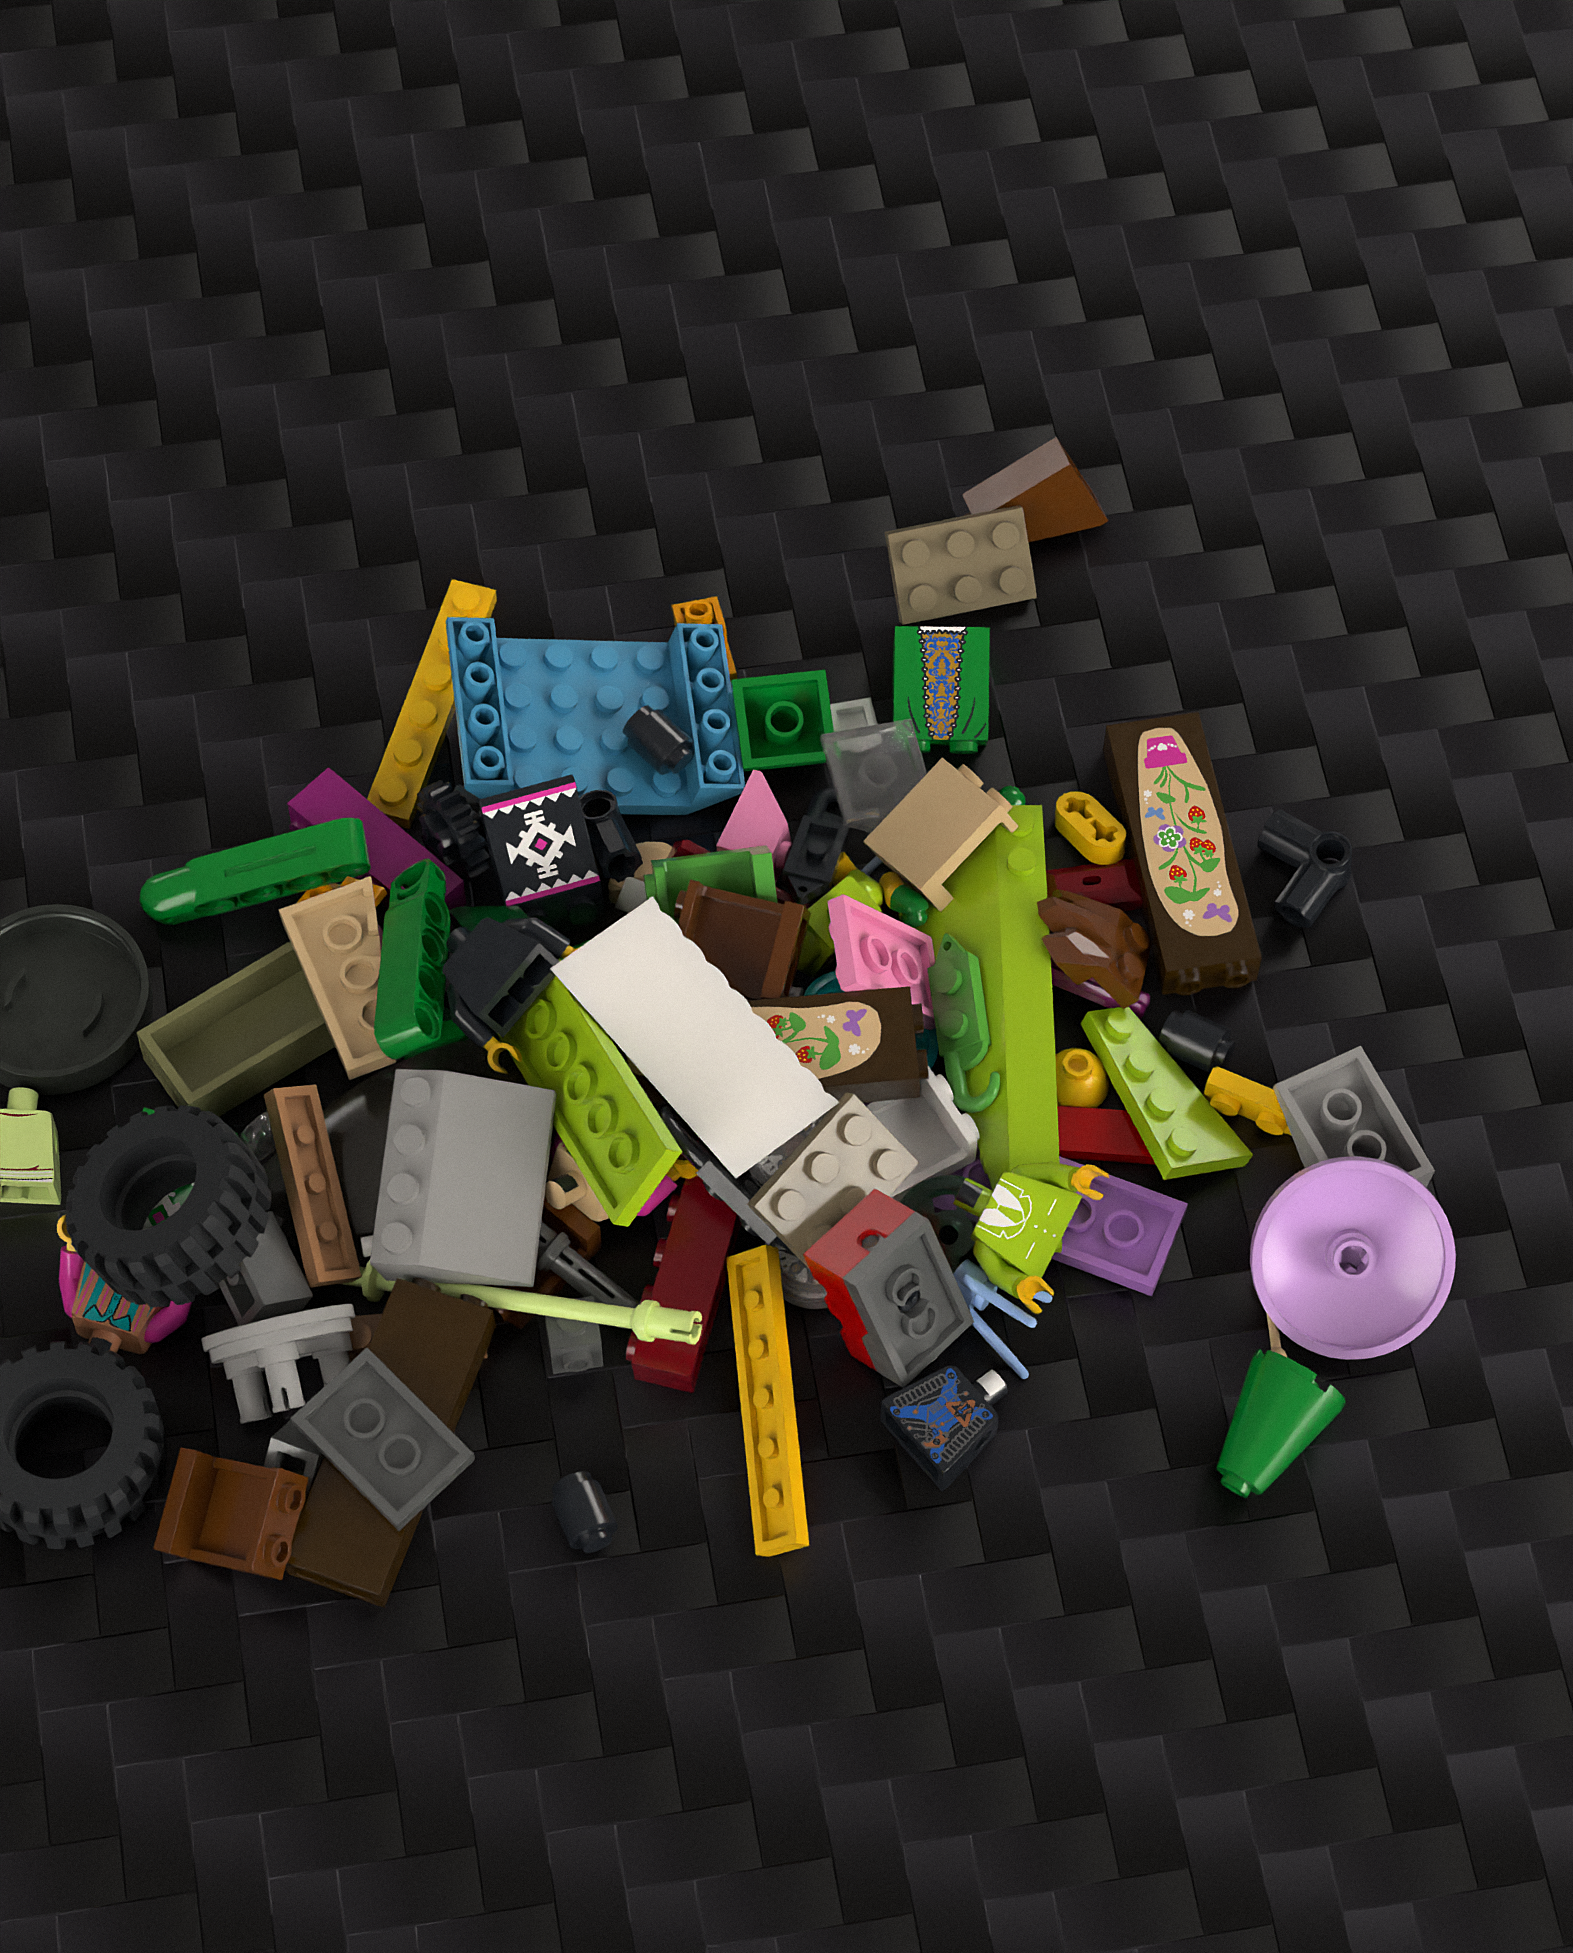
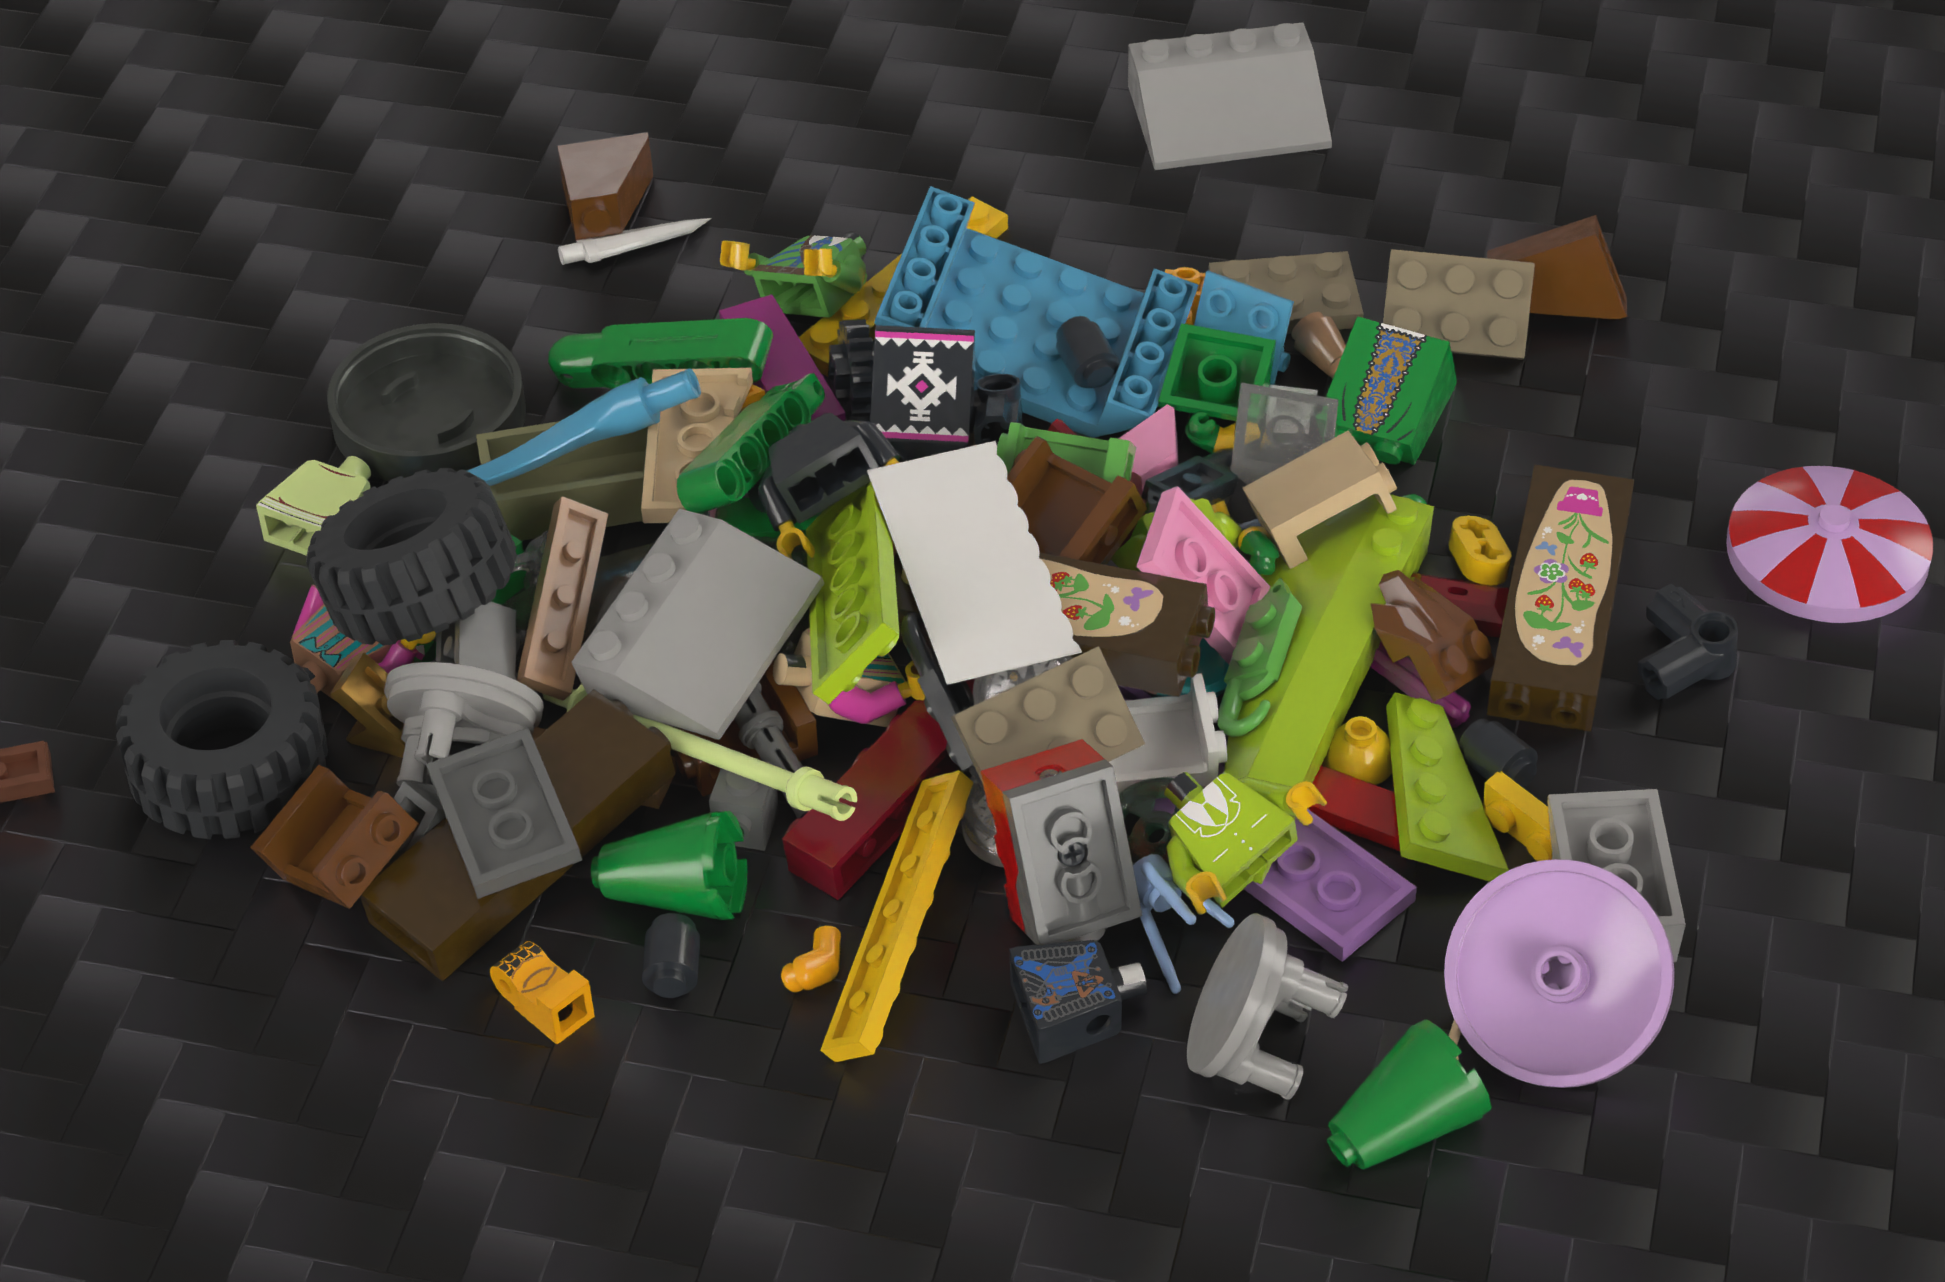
camera: 25 degrees right, 15 degrees down
none -> pearl gold slope [329,652,406,758]
none -> dark azure animal [467,368,701,486]
none -> light orange leg [490,941,595,1044]
none -> slope [557,132,653,240]
none -> white bar [558,218,712,265]
none -> green cone [591,811,748,920]
none -> bright green torso [720,232,867,318]
none -> light orange arm [781,926,841,992]
none -> light grey slope [1128,22,1332,170]
none -> green arm [1186,412,1257,453]
none -> light grey piece [1187,913,1348,1099]
none -> dark azure hinge [1194,271,1294,386]
none -> dark tan plate [1209,251,1364,334]
none -> medium nougat cone [1292,312,1346,379]
none -> dish [1726,466,1933,623]

